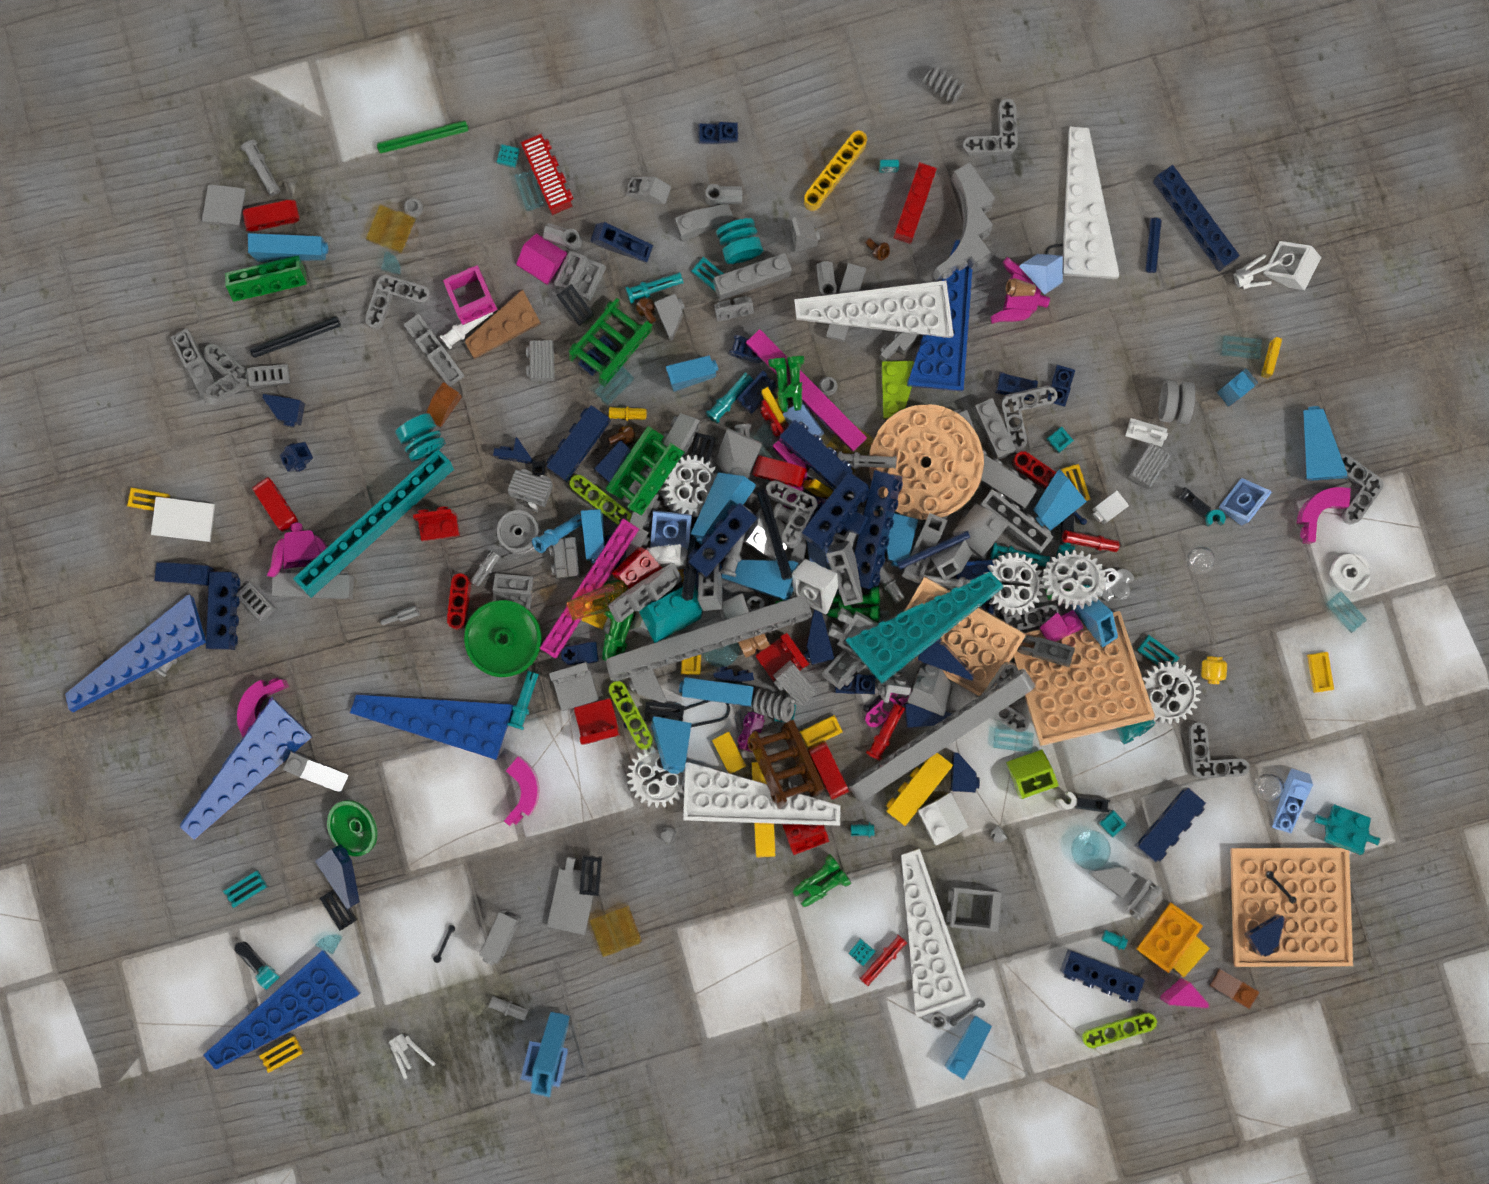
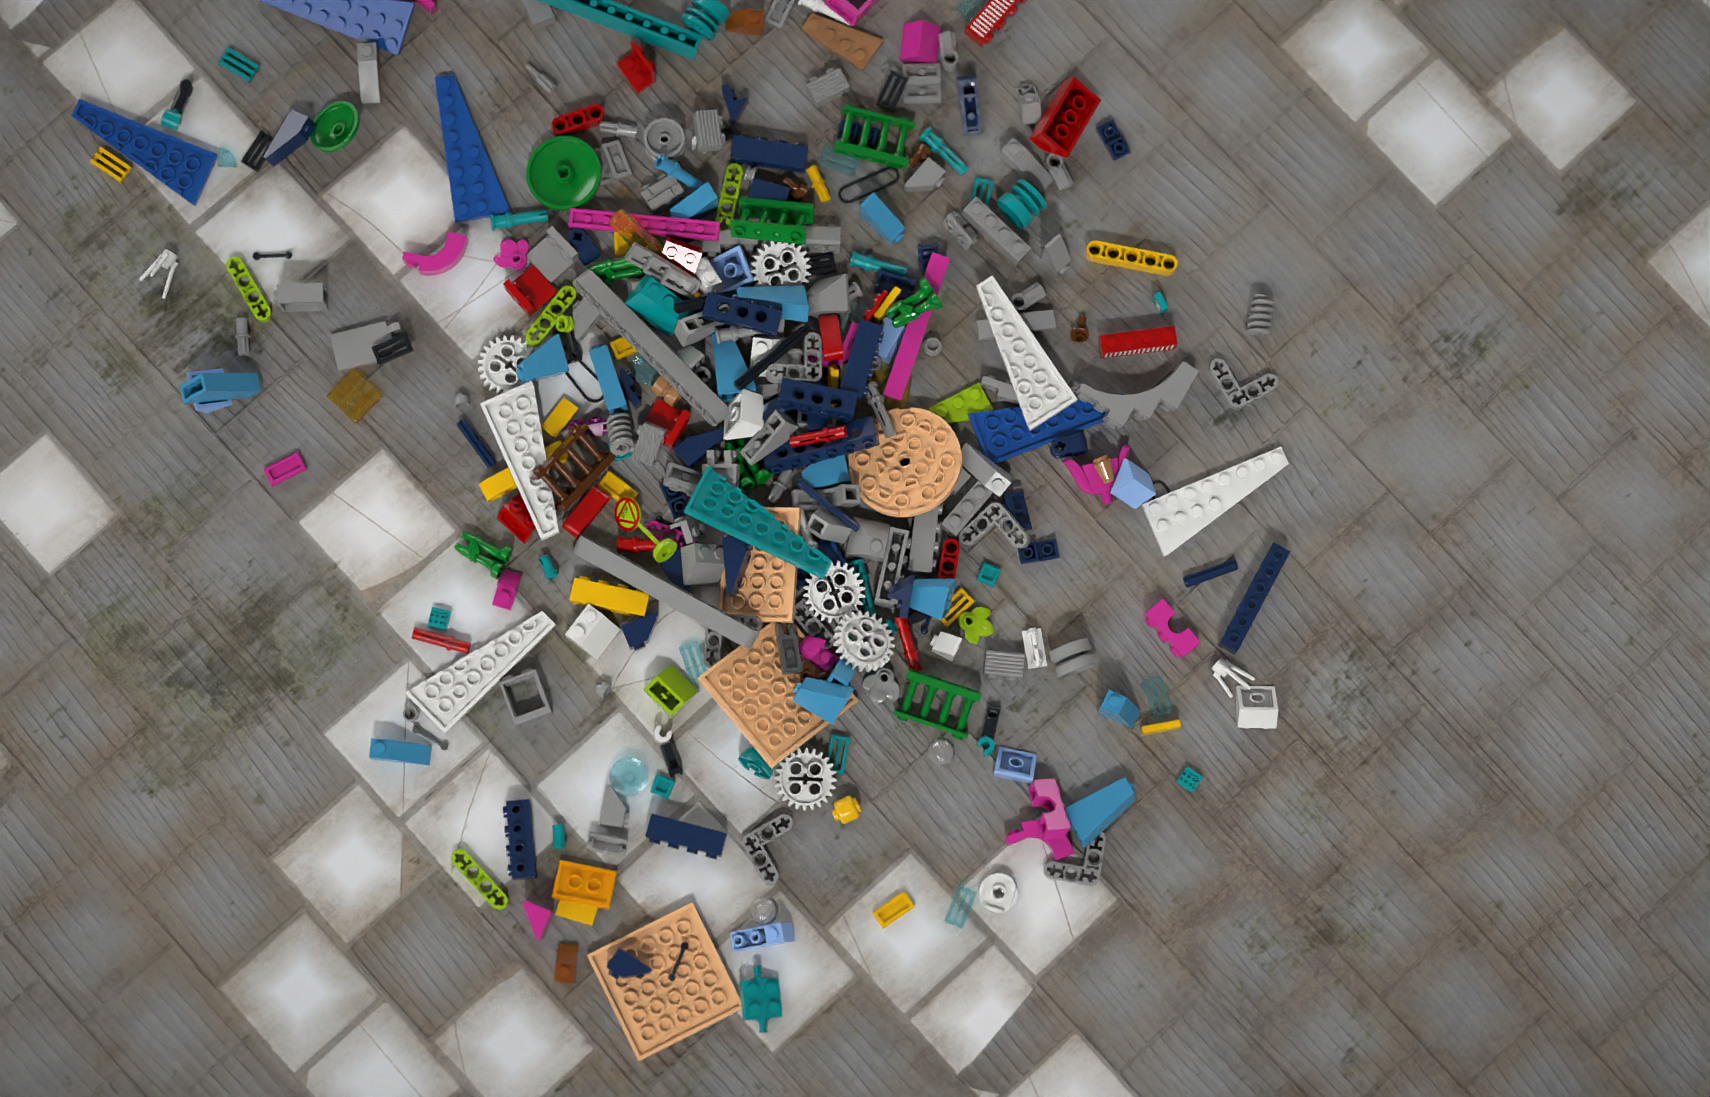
camera: 55 degrees right, 5 degrees down
none -> lime beam [226,256,272,323]
none -> dark pink tile [264,452,307,487]
none -> dark blue axle [457,419,496,468]
none -> dark pink slope [492,569,523,611]
none -> dark pink plate [493,239,529,270]
none -> lime bush [556,315,574,333]
none -> lime piece [614,497,677,563]
none -> light grey bush [744,164,758,183]
none -> red pin [789,425,848,448]
none -> dark azure slope [792,677,854,724]
none -> reddish brown plate [800,668,827,683]
none -> black piece [838,167,900,204]
none -> dark blue slope [887,575,914,618]
none -> green fence [894,668,982,740]
none -> lime plate [958,607,994,644]
none -> light grey slope [961,442,1012,497]
none -> dark pink arch [1028,779,1070,840]
none -> red slope [1029,77,1101,158]
none -> dark blue piece [1050,432,1088,459]
none -> dark pink arch [1144,599,1201,659]
none -> teal tile [1176,766,1203,794]

